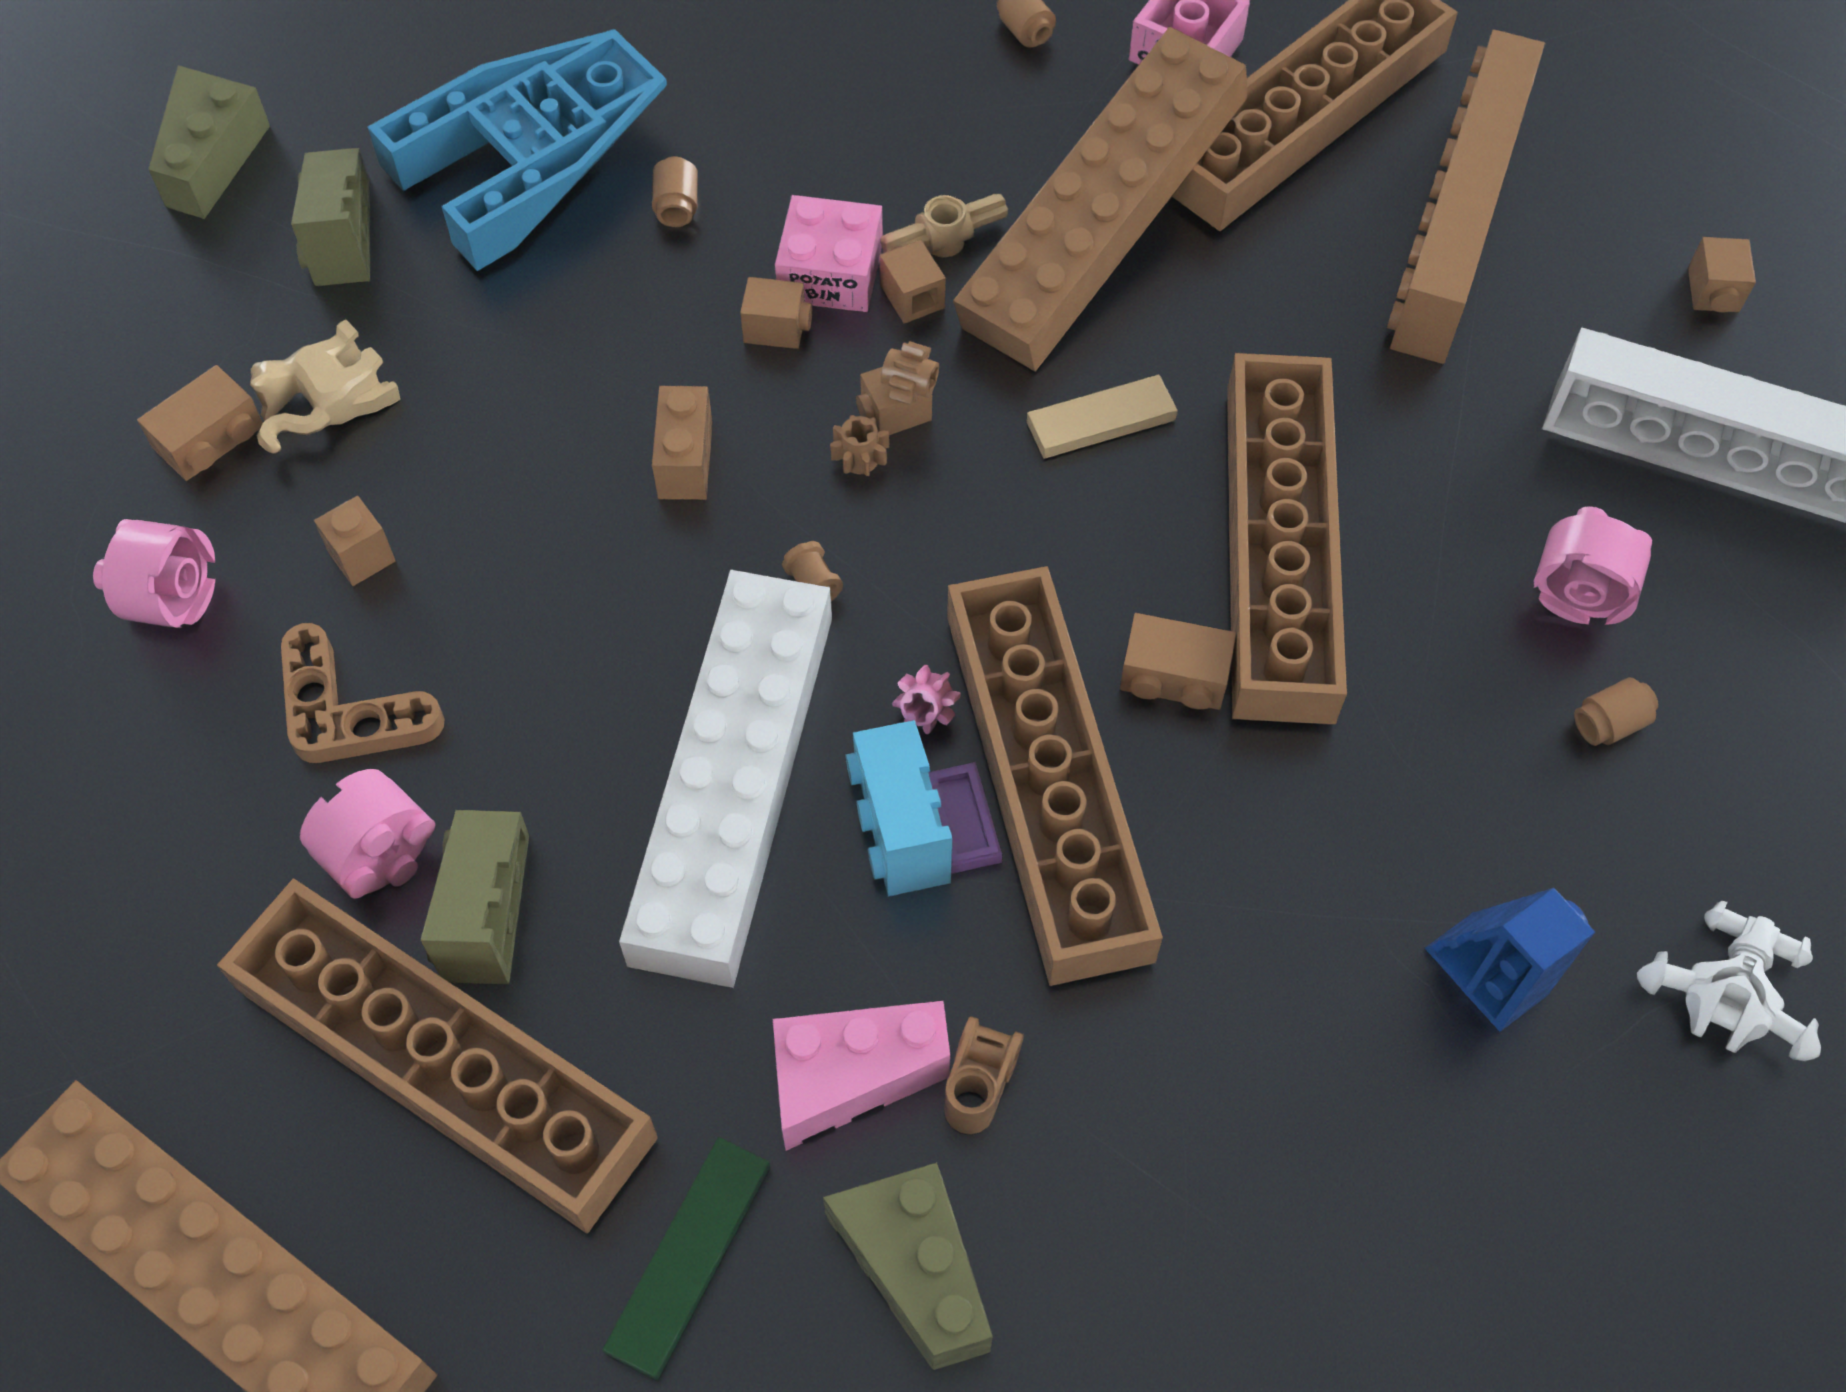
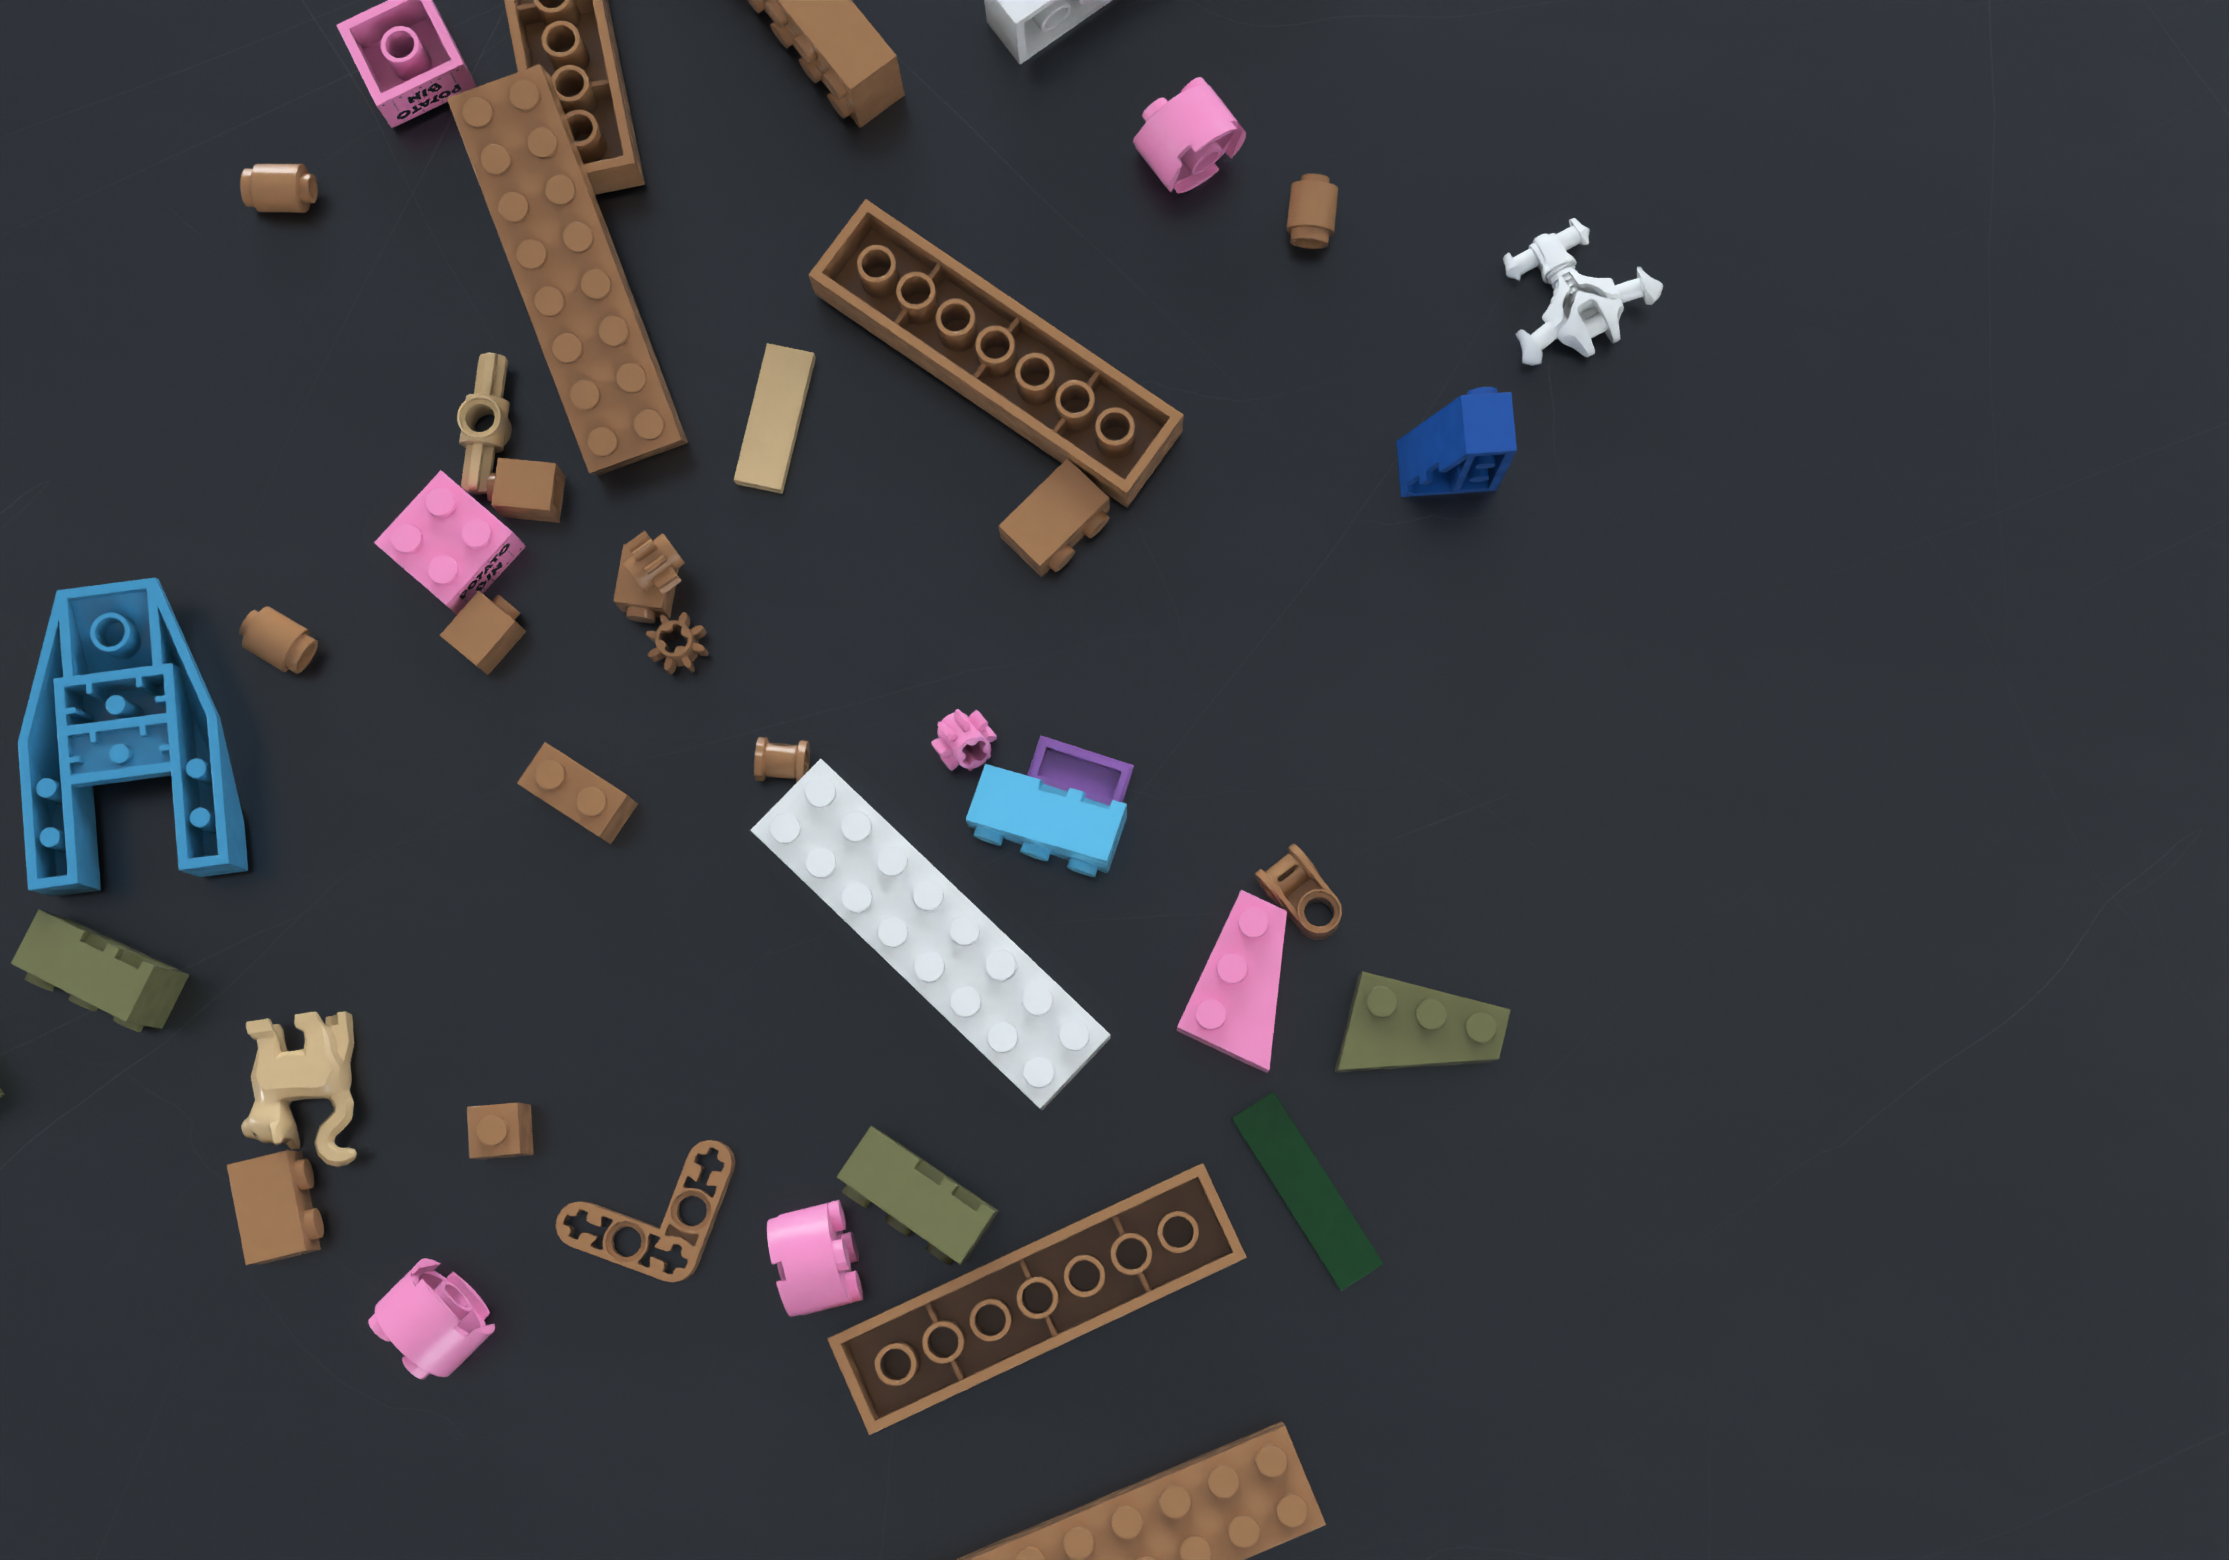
camera: 55 degrees left, 20 degrees up
medium nougat brick [947,566,1163,986] -> none

